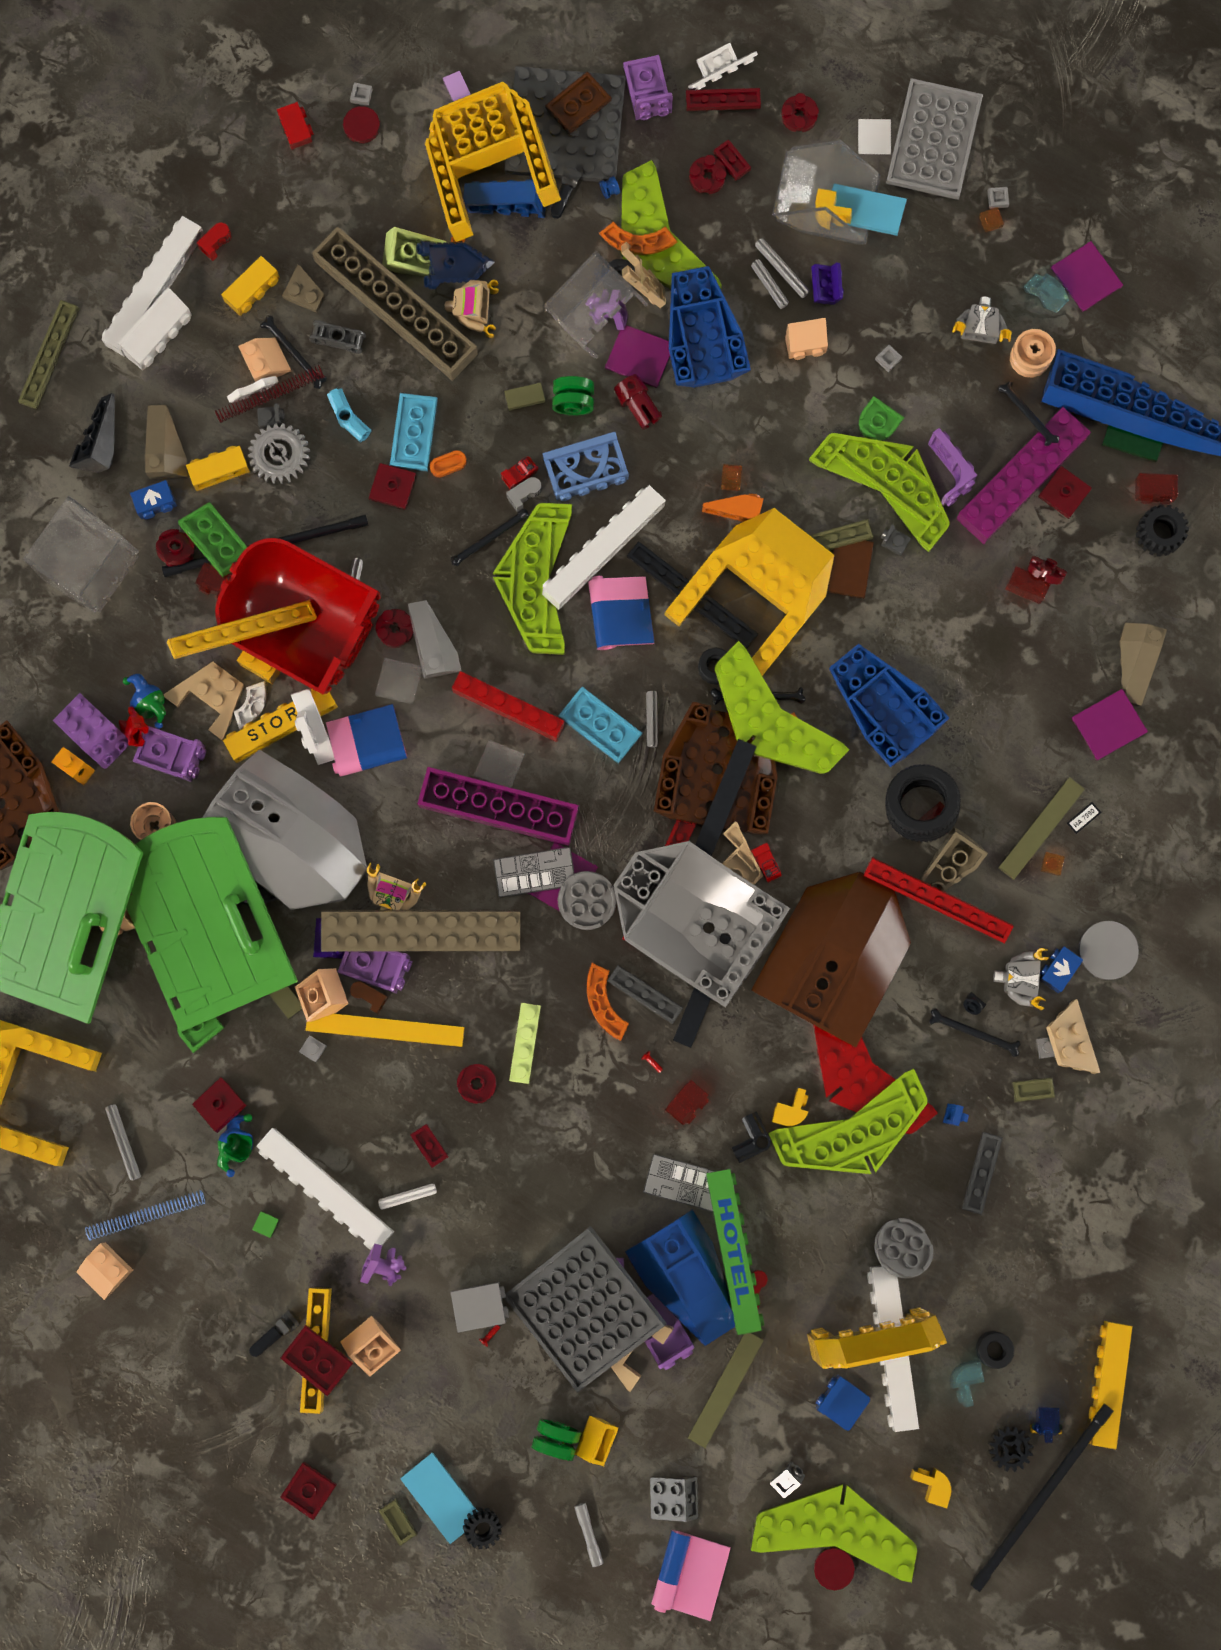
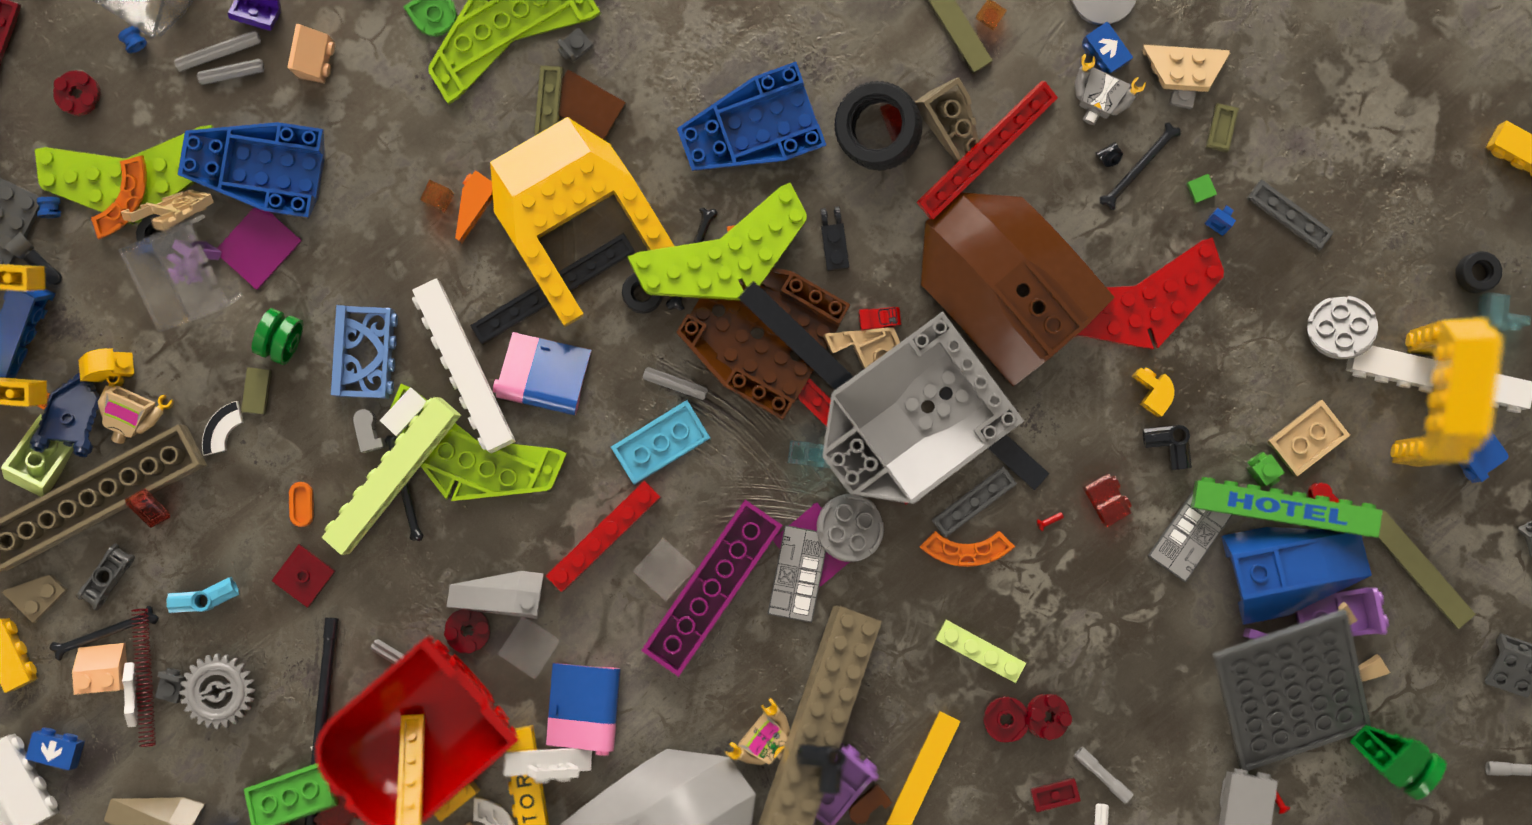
camera: 70 degrees left, 5 degrees up
yellow brick [186,446,250,491] -> none
medium azure tile [390,393,438,472] -> none
red leg [501,456,539,490] -> none
yellow brick [575,1415,618,1467] -> none
dark red piece [614,374,662,430] -> none
dark red plate [713,139,751,181] -> none
lime wing [768,1069,928,1174] -> none
none -> blue brick [25,728,85,770]
none -> yellow brick [78,348,134,382]
none -> blue wheel [118,26,147,54]
none -> clear red tile [125,488,170,528]
none -> white tile [202,401,244,456]
none -> yellowish green brick [322,397,461,555]
none -> white tile [380,387,426,436]
none -> clear light blue brick [787,440,830,468]
none -> black piece [796,744,846,795]
none -> black hinge [821,206,849,271]
none -> dark red plate [1026,694,1072,740]
none -> light grey piece [1074,746,1133,804]
none -> bright green tile [1186,174,1217,204]
none -> bright green brick [1246,451,1285,487]
none -> tan plate [1267,400,1350,477]
none -> green wedge [1350,725,1432,789]

